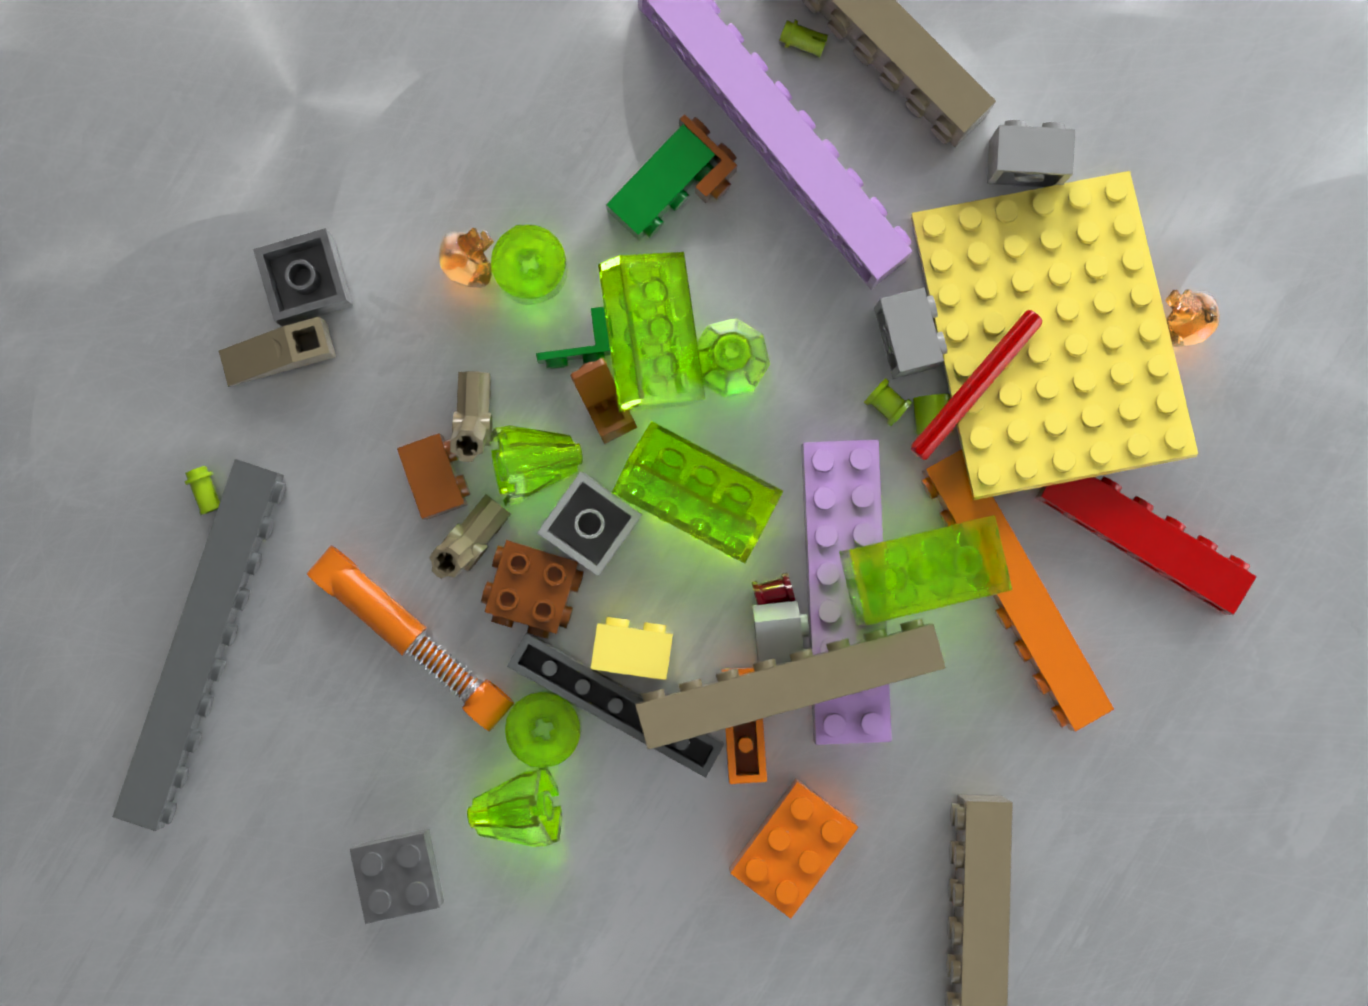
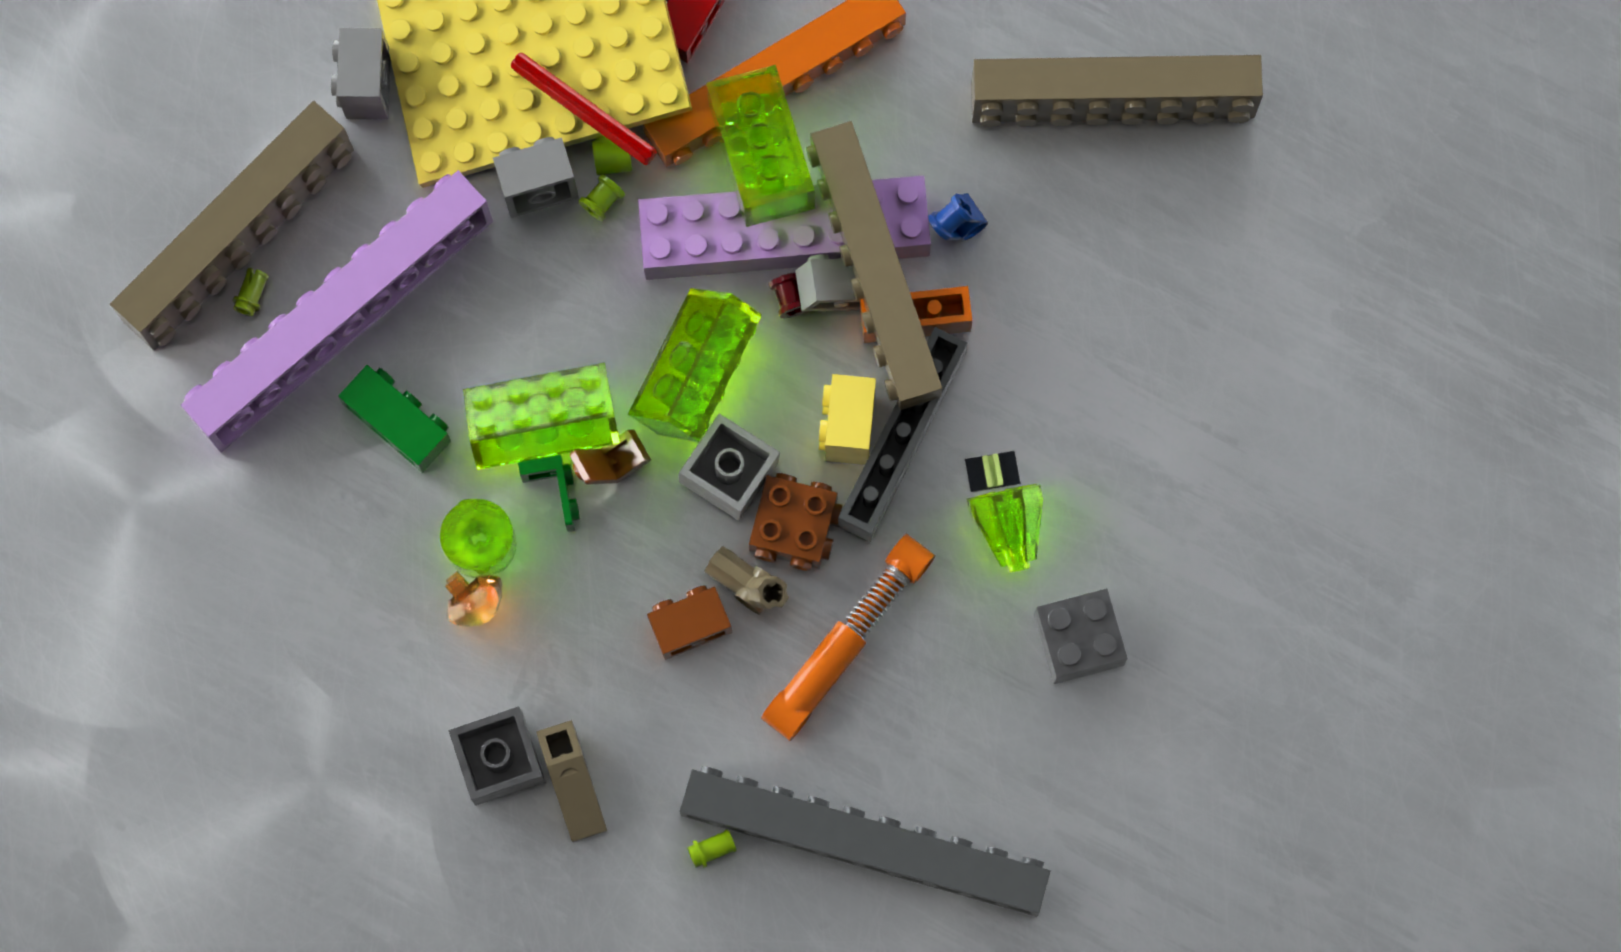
camera: 90 degrees left, 10 degrees down
dark tan piece [450,371,493,462] -> none
clear neon green cone [491,425,583,506] -> none
clear neon green brick [505,690,582,768] -> none
dark orange bracket [679,114,737,203] -> none
clear neon green cone [691,318,770,398] -> none
orange brick [729,778,858,919] -> none
none -> blue piece [928,193,988,241]
none -> black piece [965,451,1021,492]

